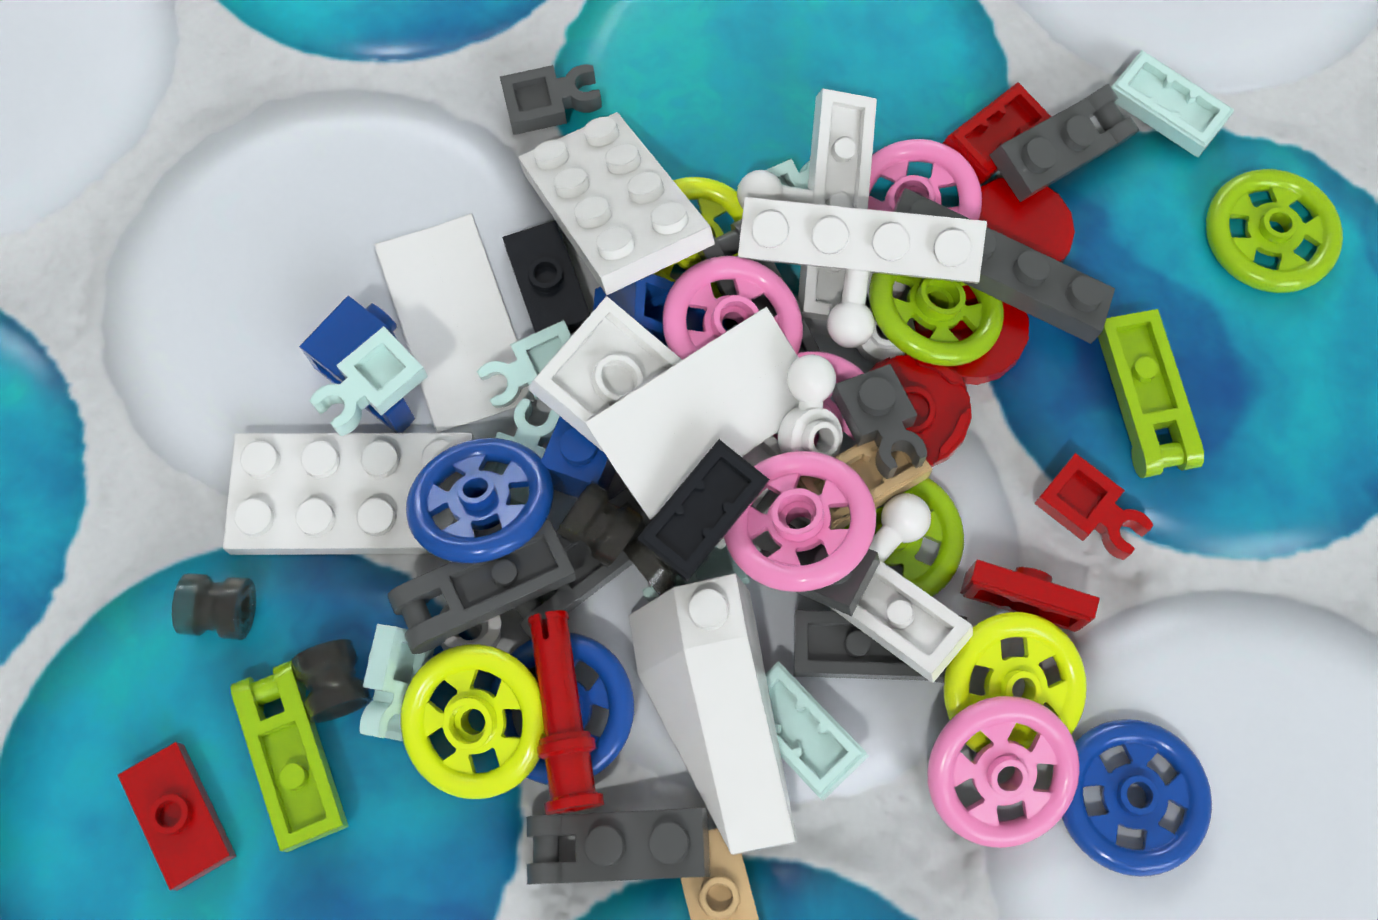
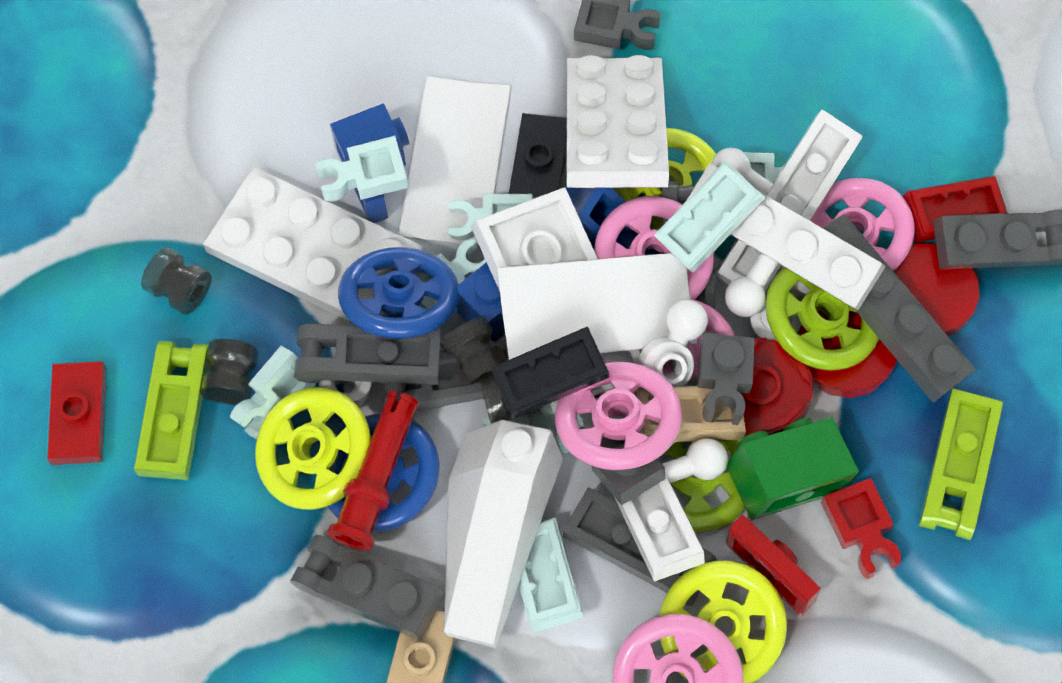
camera: 30 degrees right, 5 degrees down
none -> light aqua plate [654,160,765,272]
none -> green brick [727,417,859,521]

